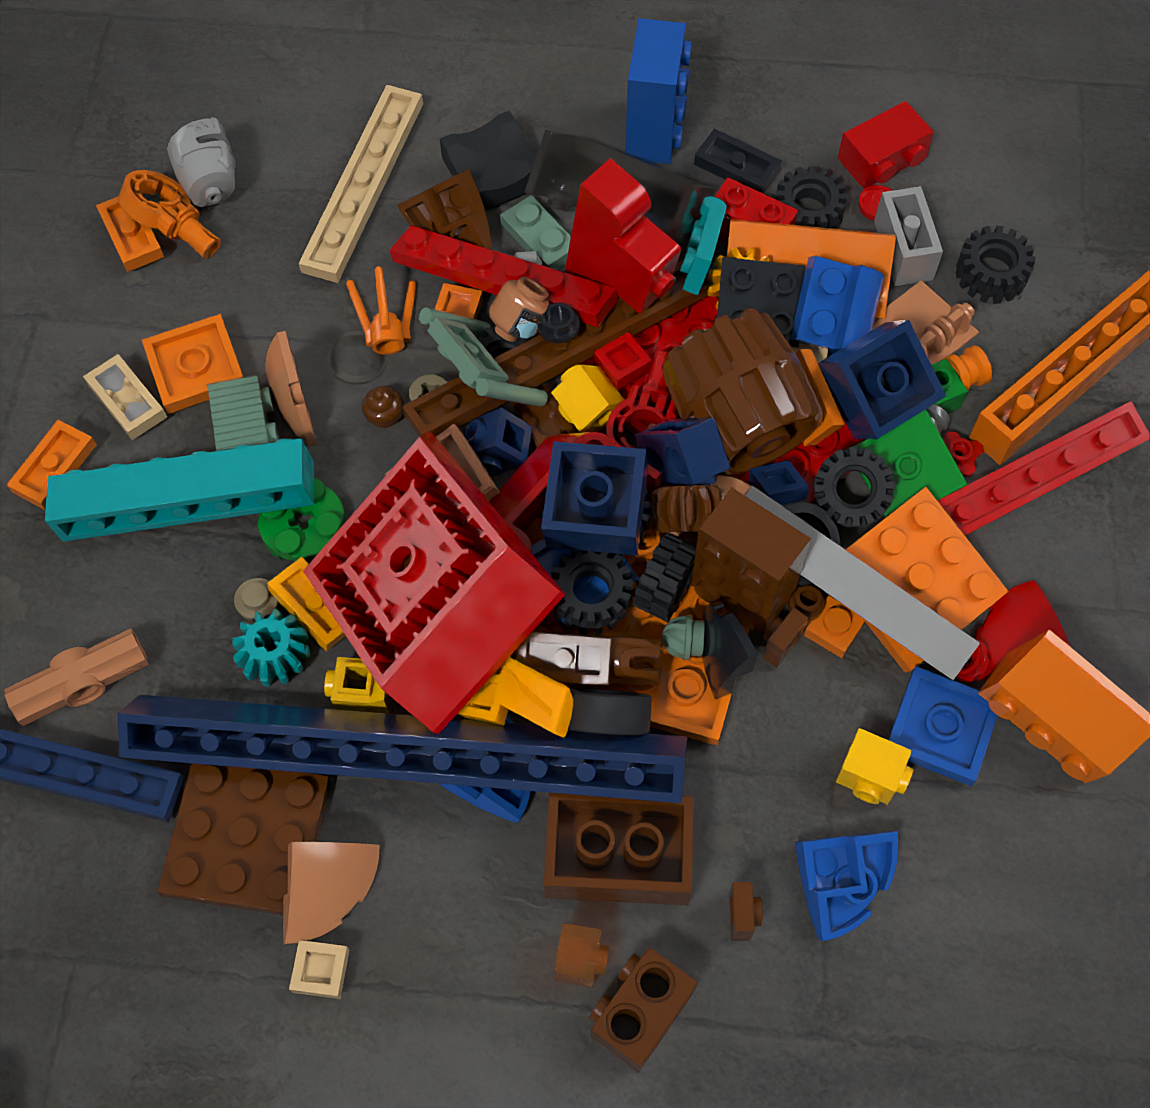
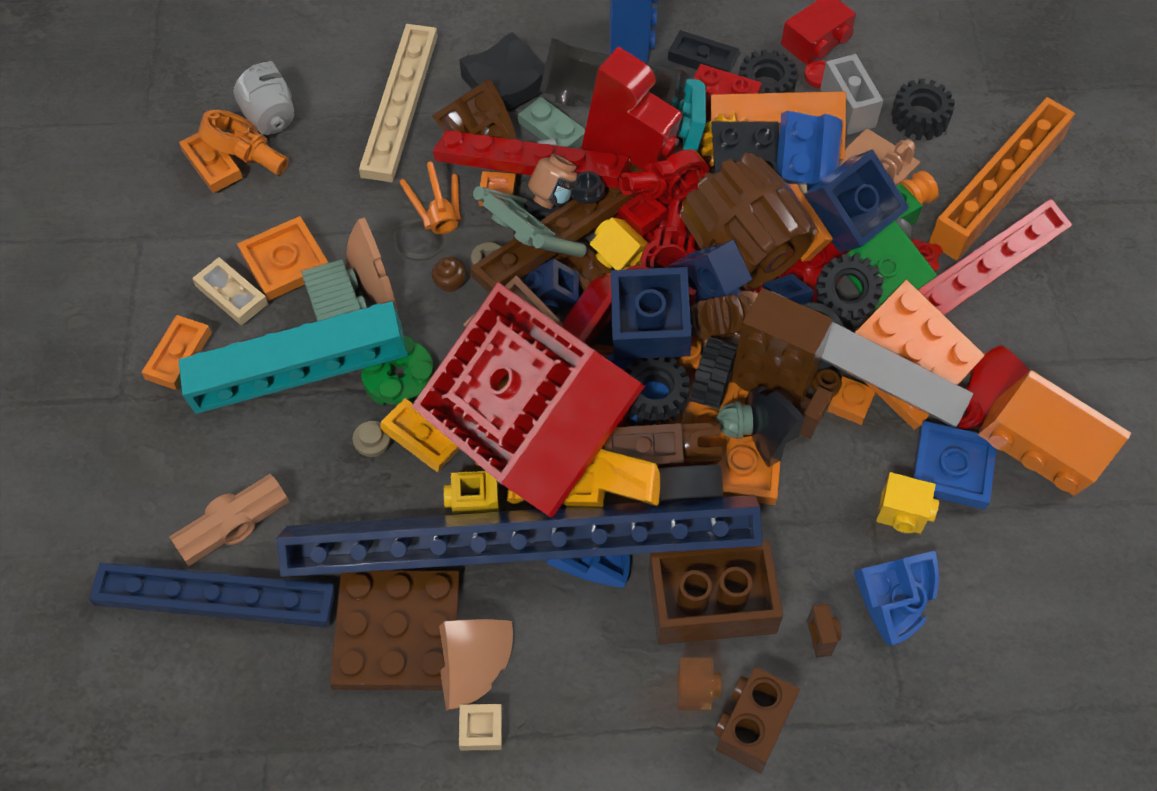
camera: 10 degrees left, 5 degrees down
teal gear [232,608,310,687] -> none
none -> red pin [619,149,709,204]

